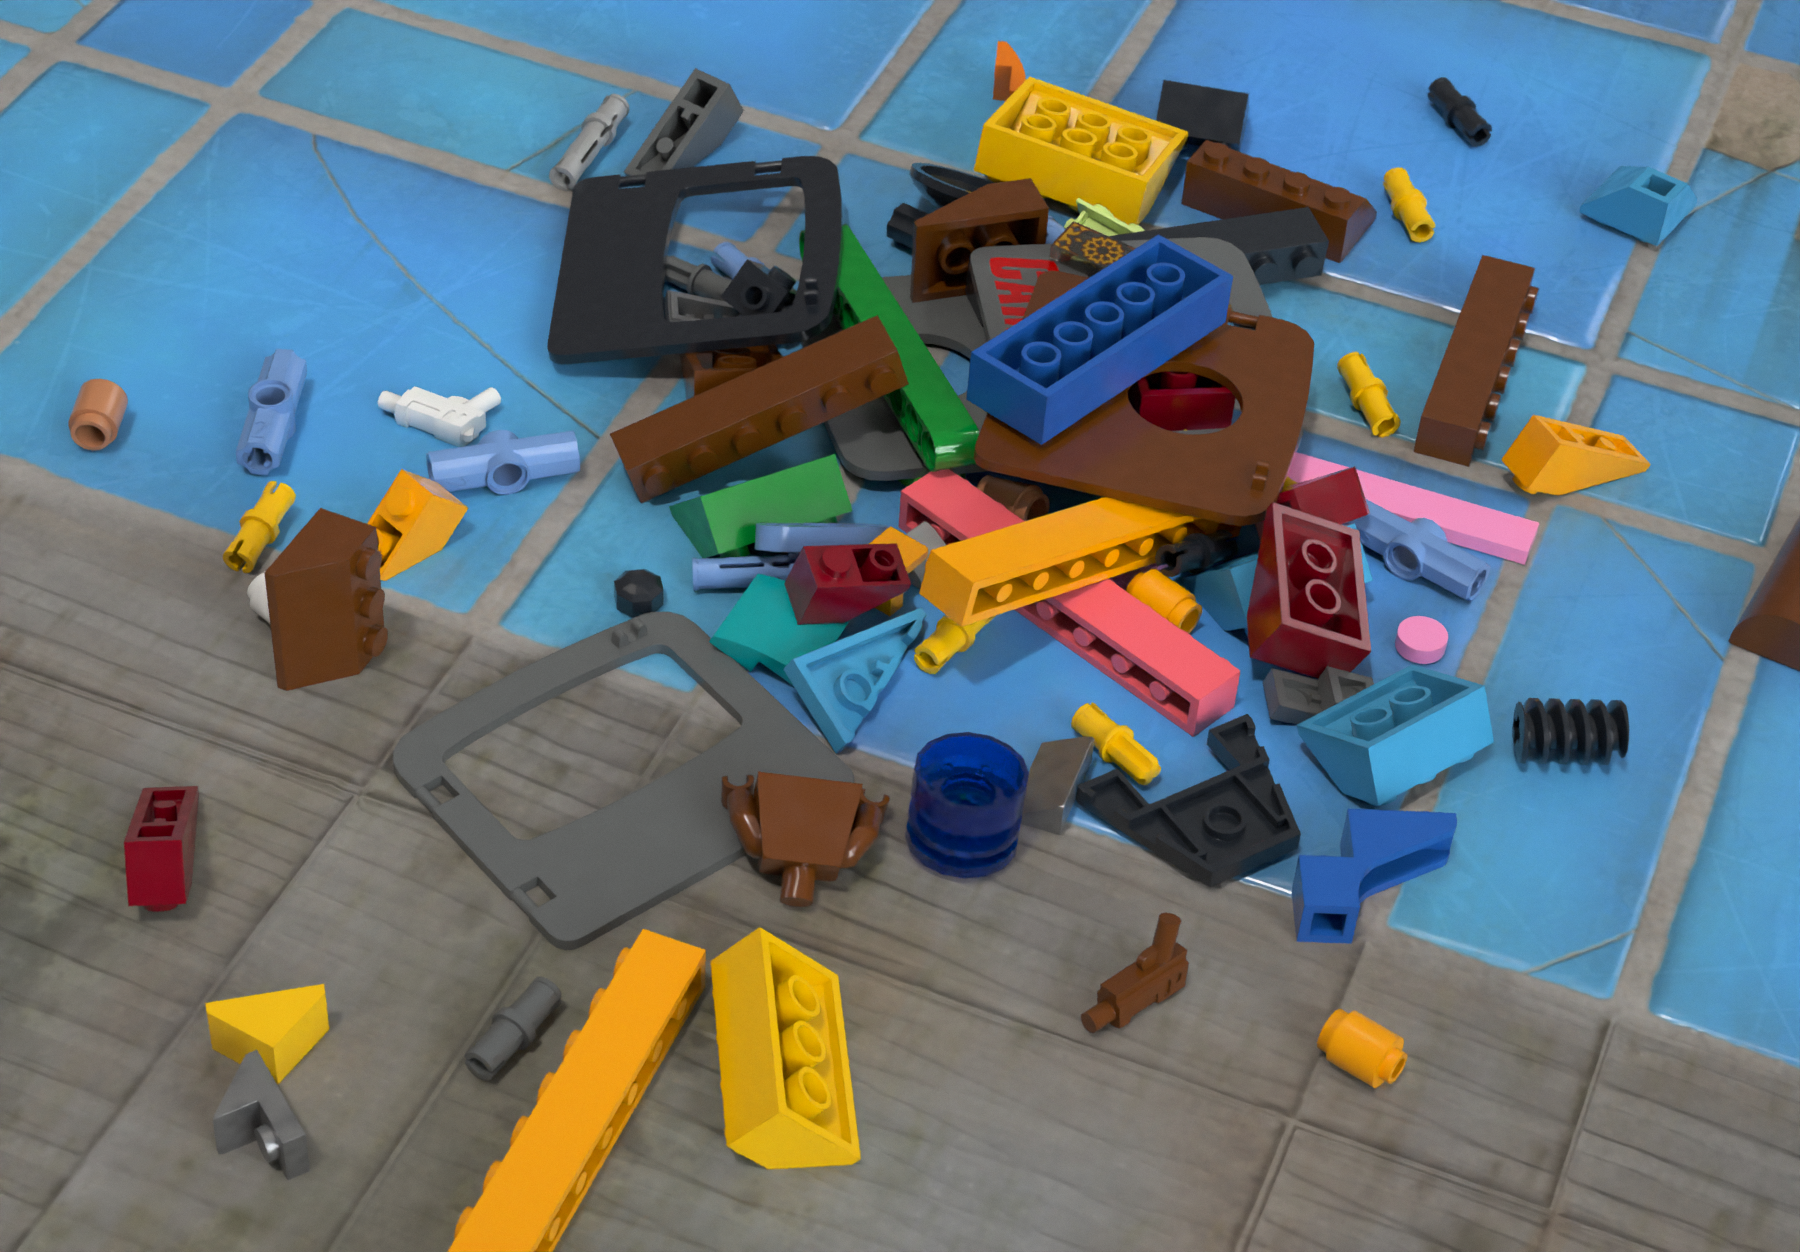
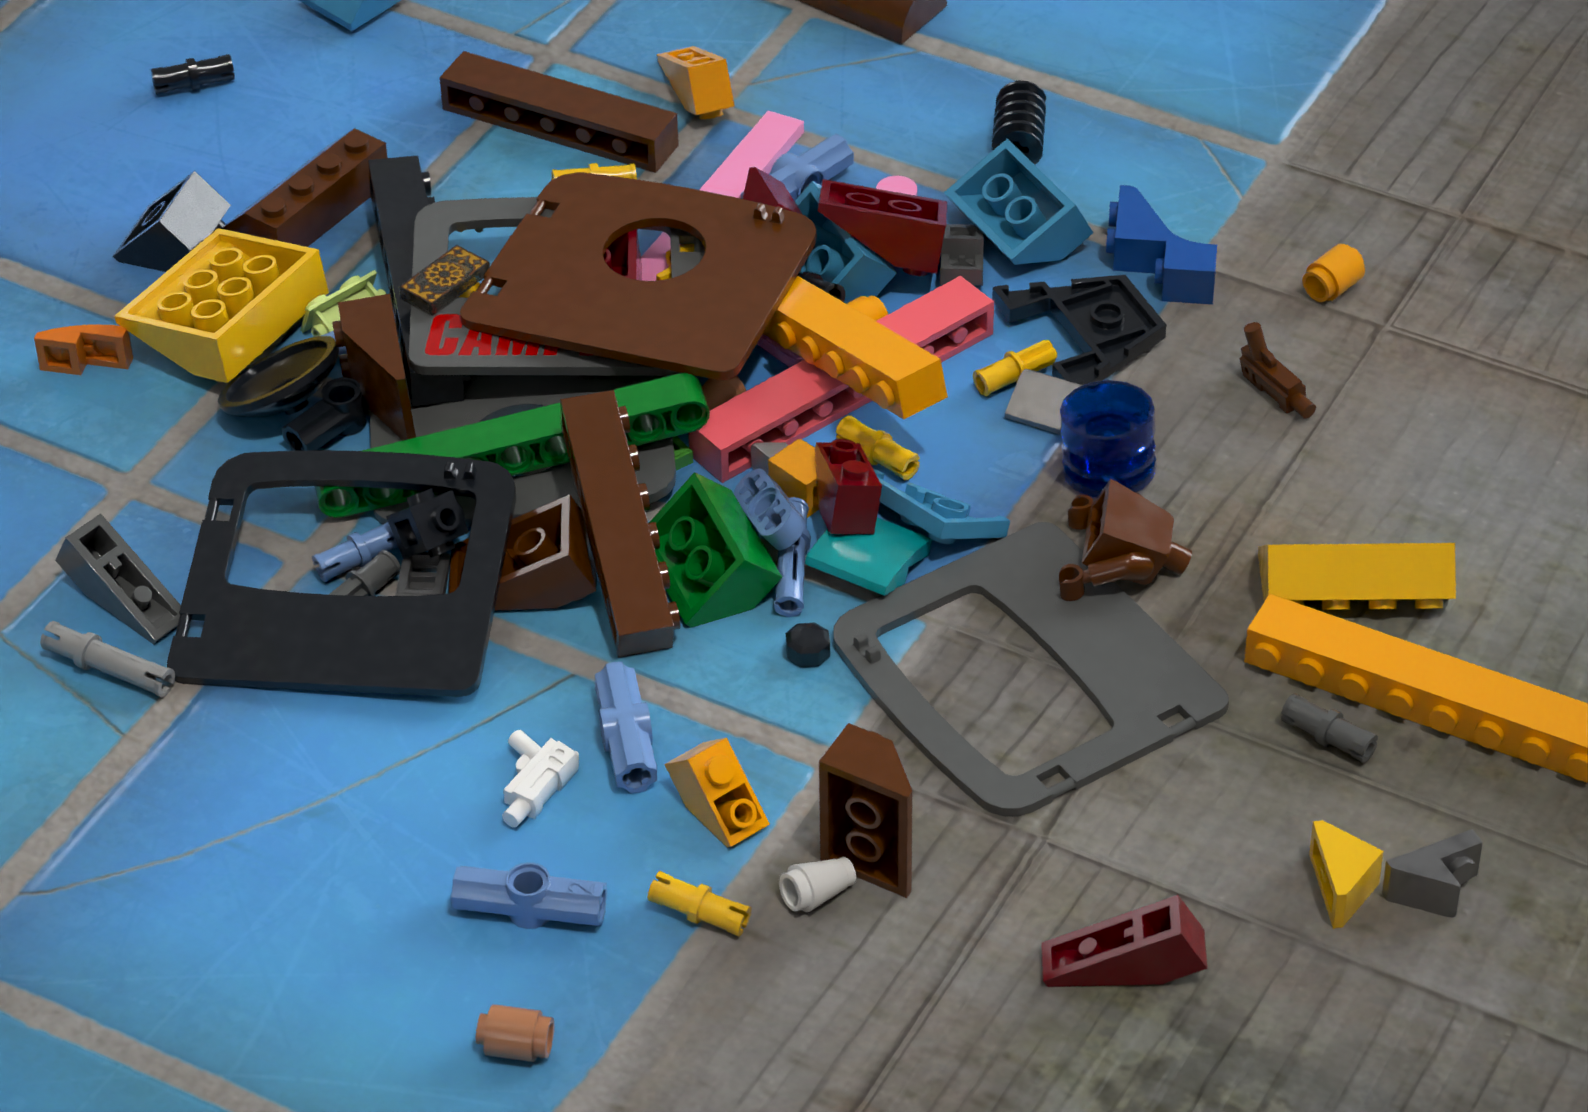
camera: 80 degrees left, 0 degrees up
blue brick [966,234,1233,445] -> none
yellow pin [1383,167,1435,242] -> none

